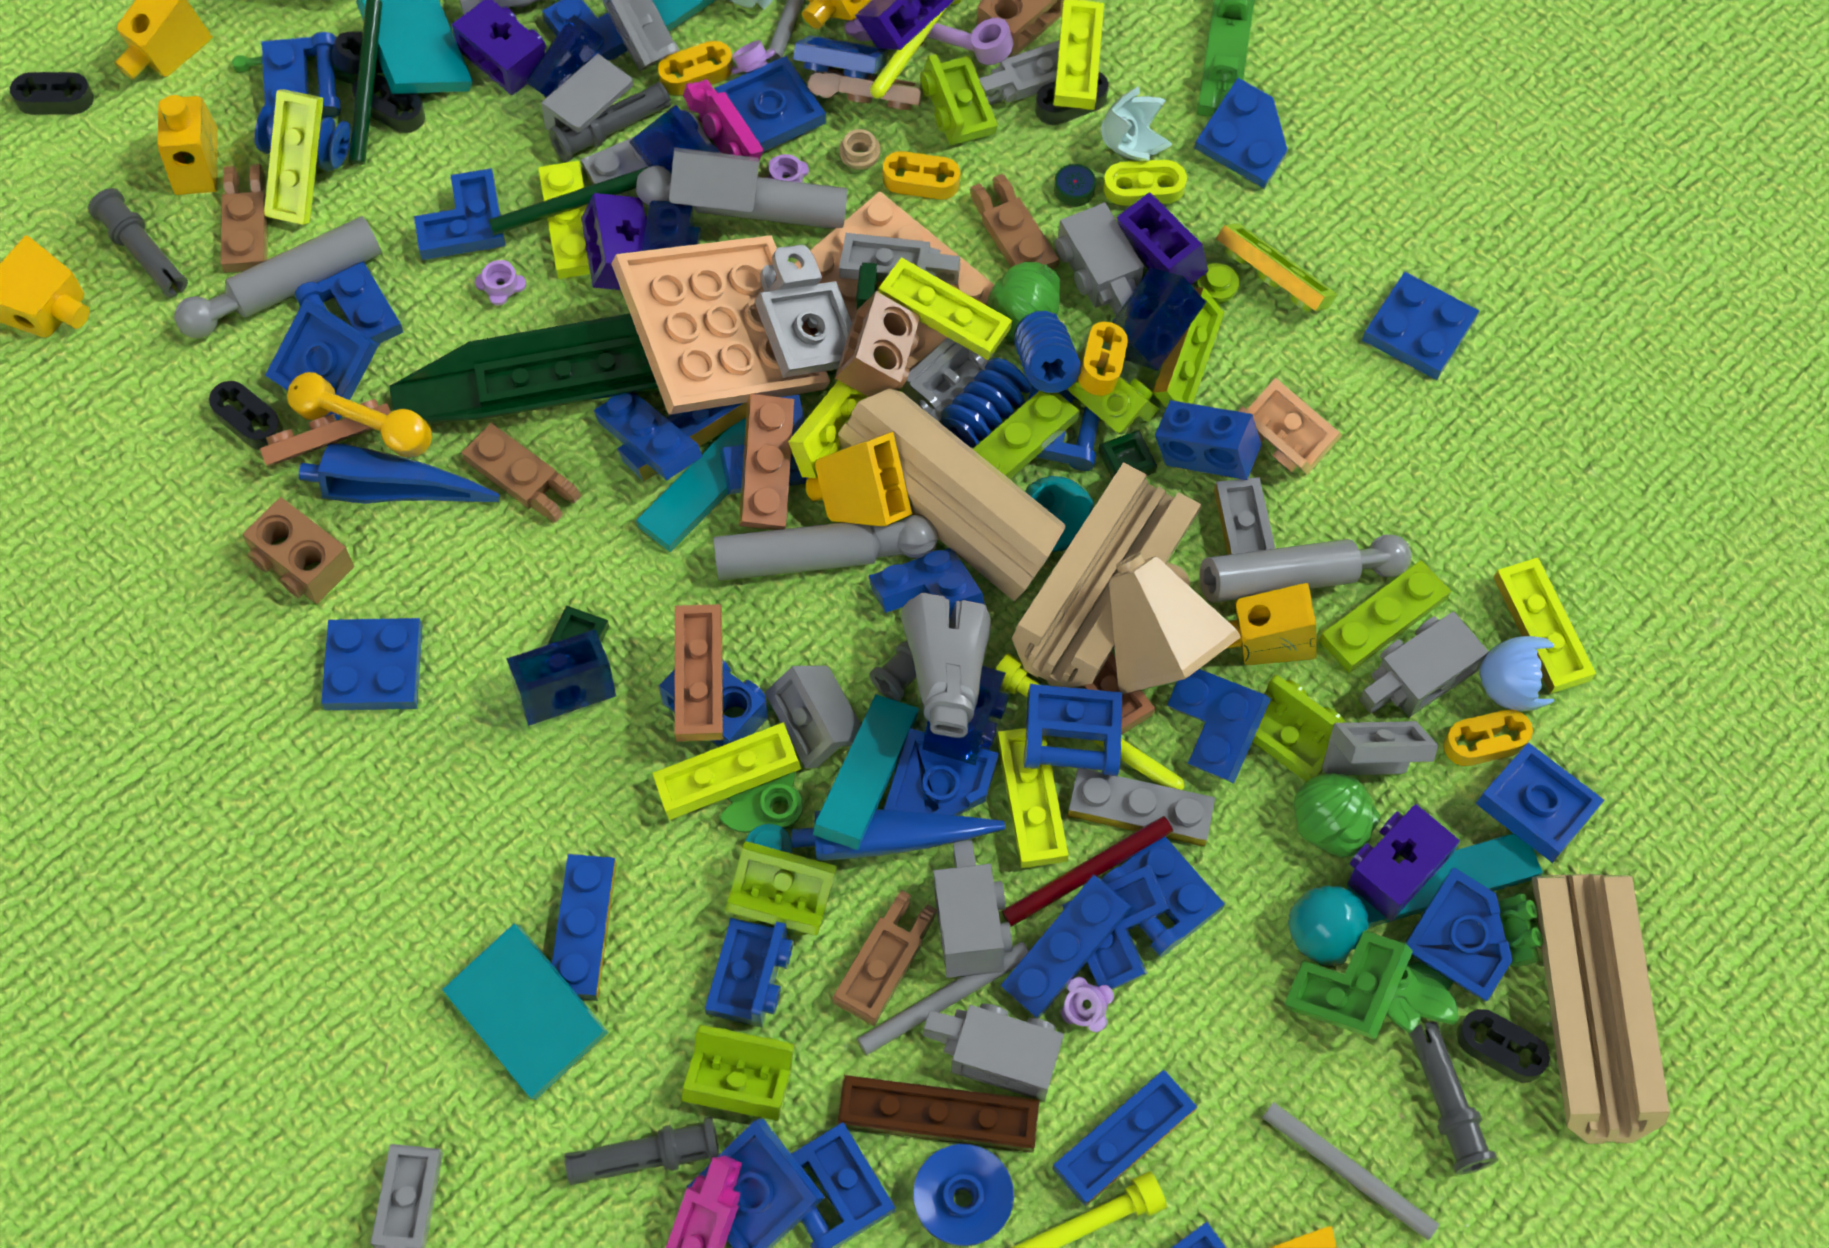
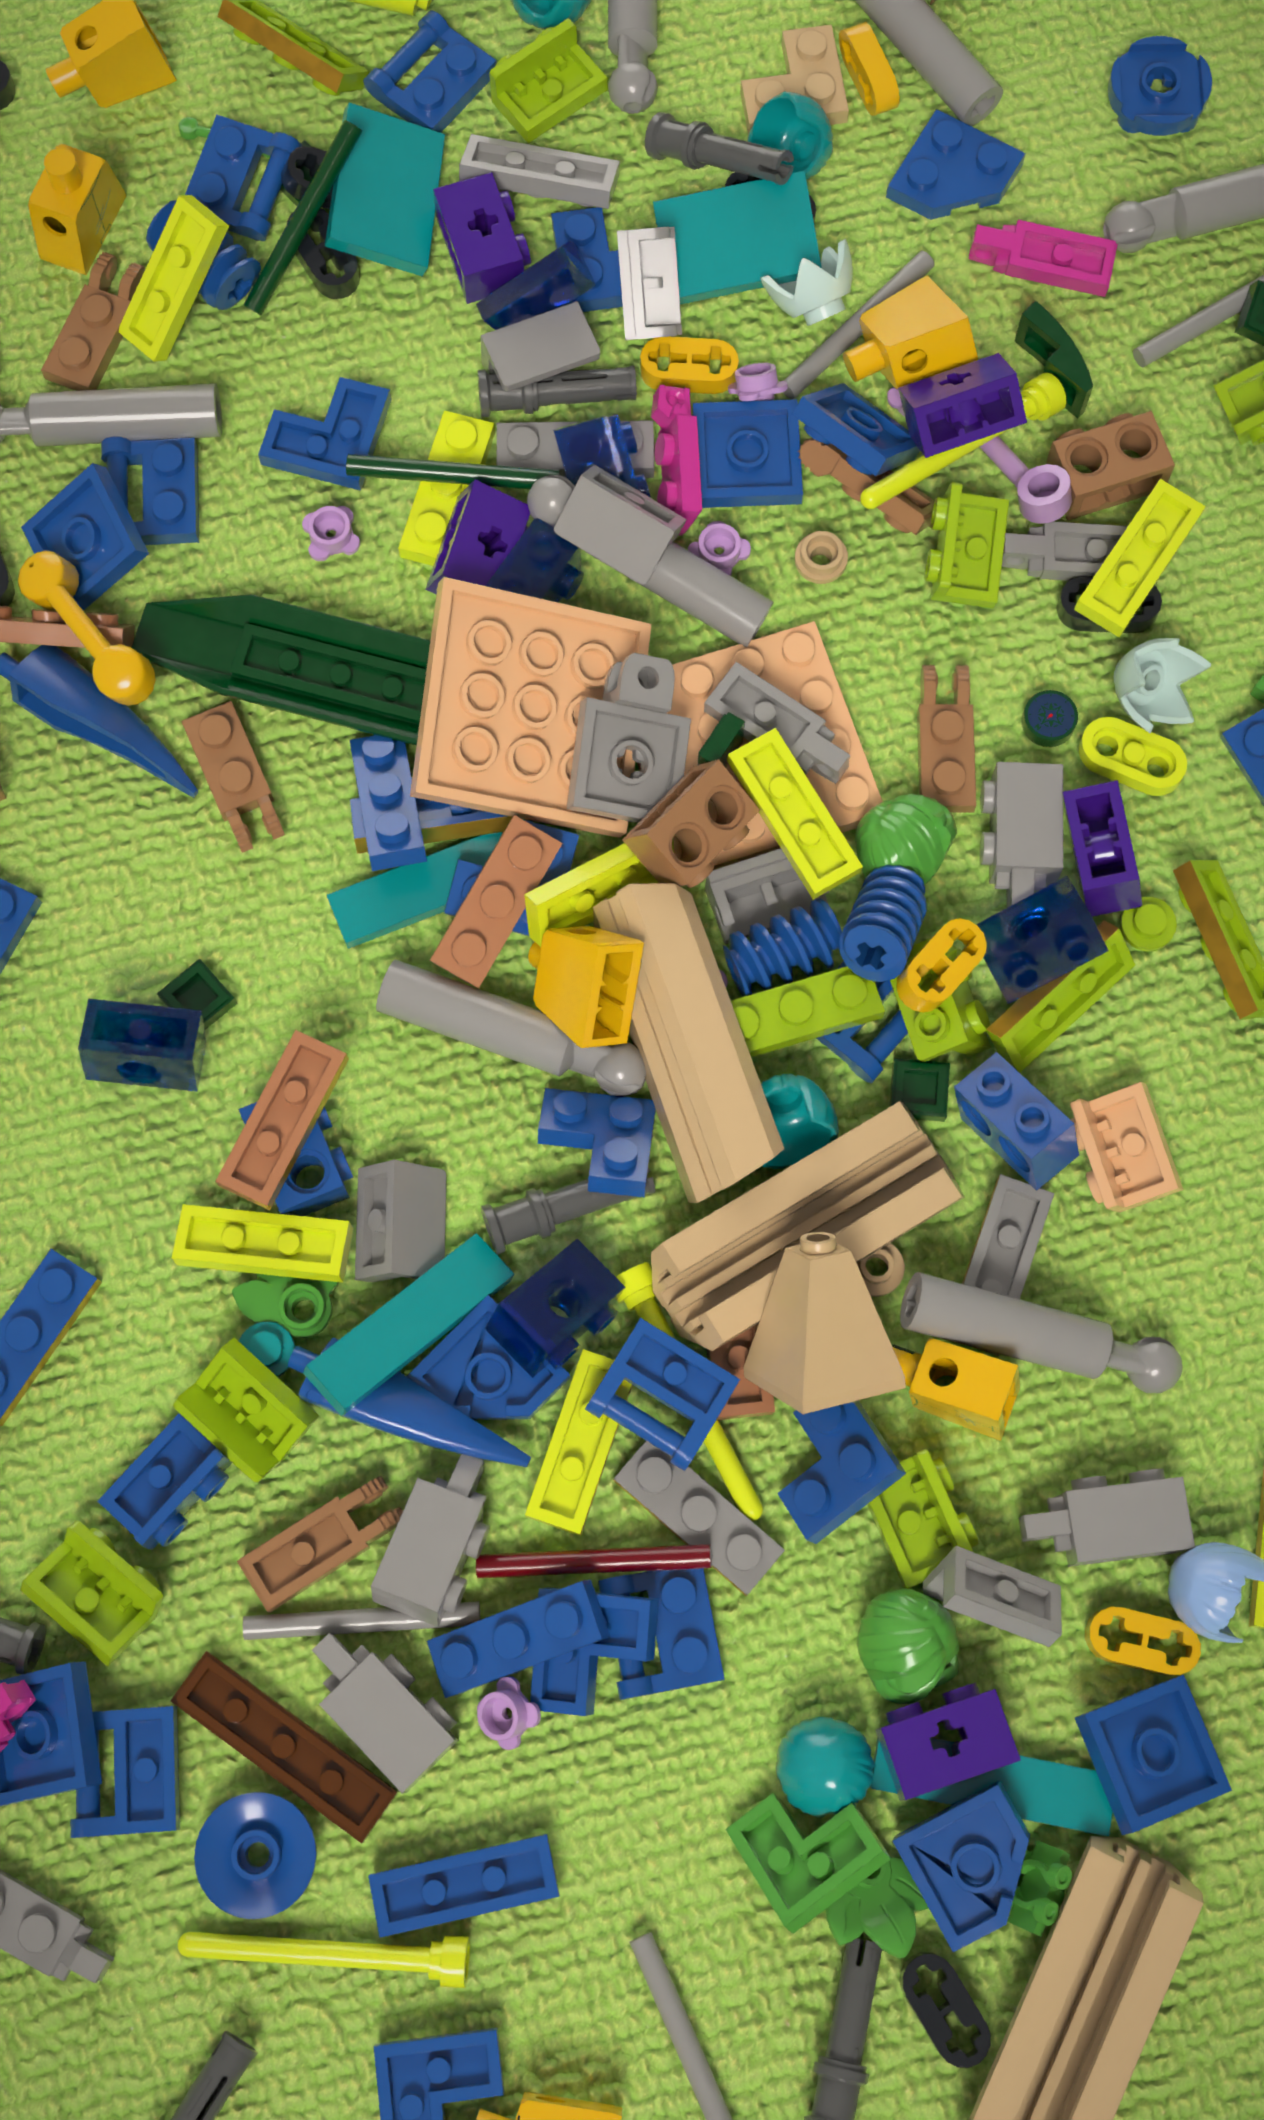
camera: 30 degrees right, 10 degrees up
yellow beam [883,151,960,200] -> none
light grey piece [901,593,991,738] -> none
lime plate [1319,560,1452,673] -> none

